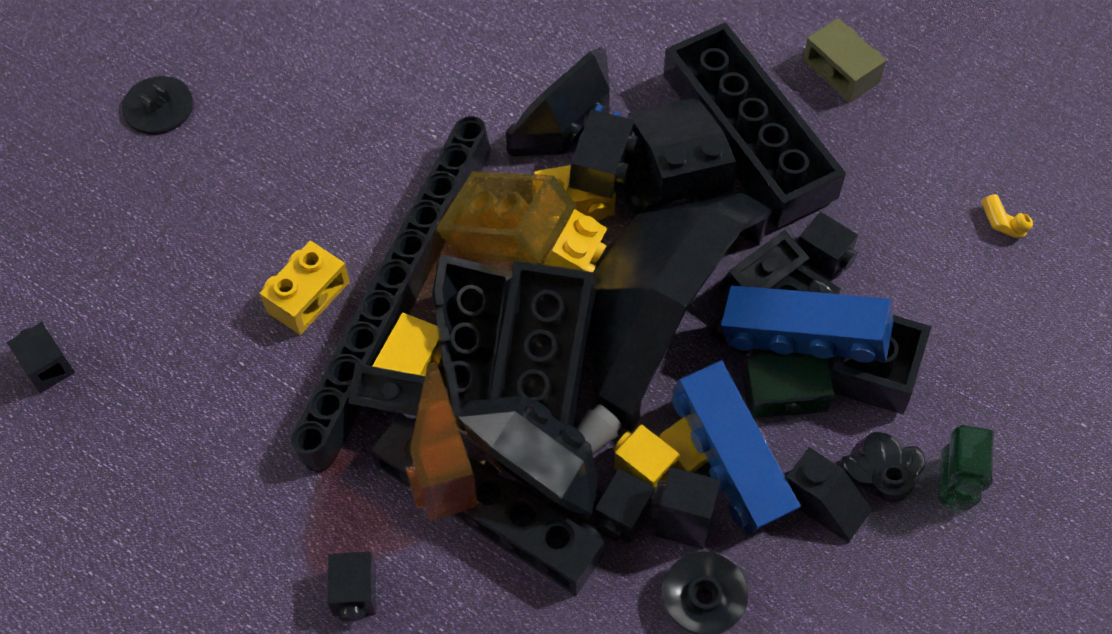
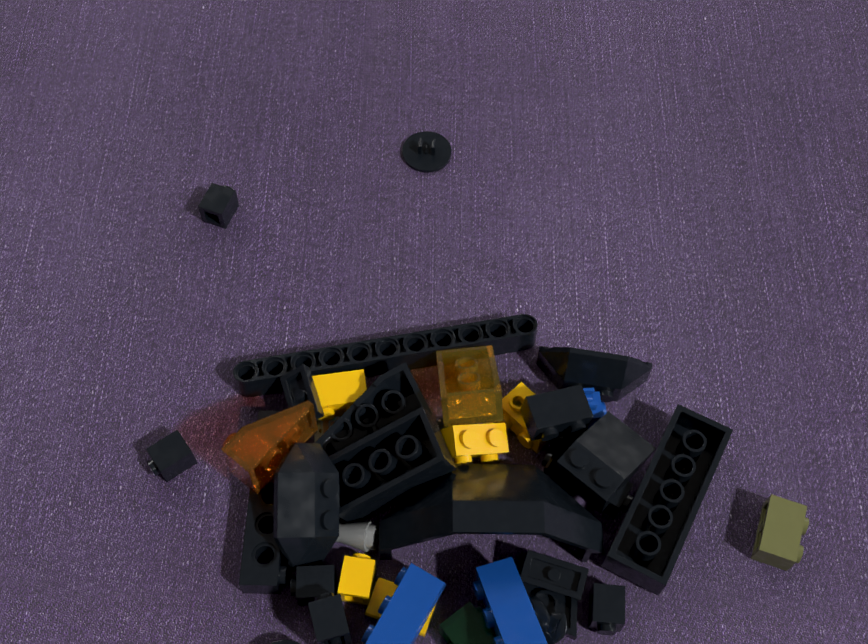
camera: 55 degrees right, 0 degrees up
yellow brick [259,240,350,336] -> none

